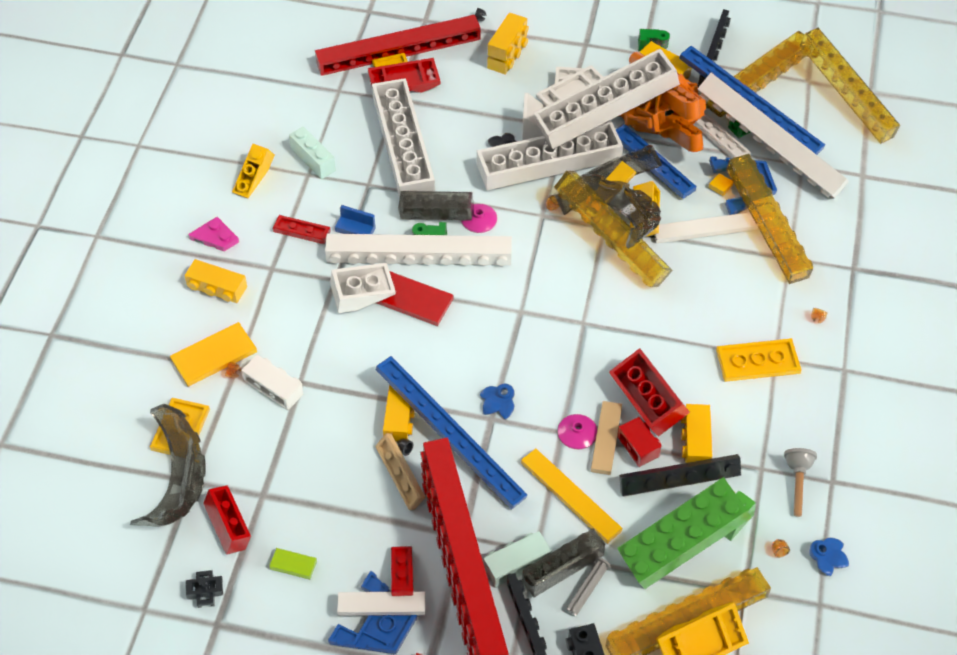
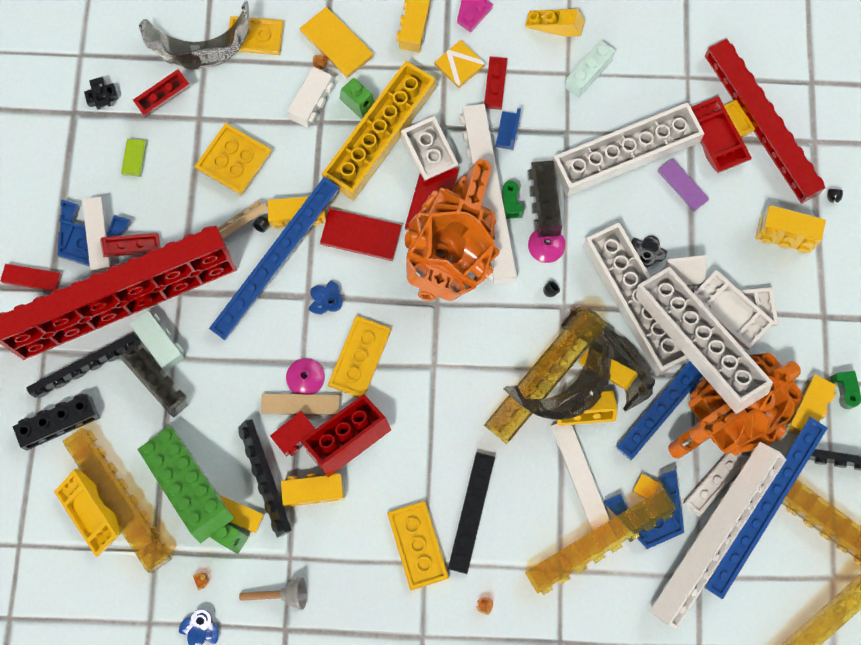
camera: 80 degrees right, 20 degrees up
yellow tile [521,448,623,544] -> none
light grey axle [567,557,611,616] -> none
none -> yellow plate [194,123,272,196]
none -> red tile [320,208,402,261]
none -> yellow brick [322,61,436,201]
none -> yellow tile [328,315,392,398]
none -> bright green torso [340,78,374,119]
none -> orange piece [405,159,500,301]
none -> yellow tile [434,40,485,88]
none -> black plate [448,452,495,574]
none -> black hinge [543,281,560,297]
none -> medium lavender tile [657,158,709,212]

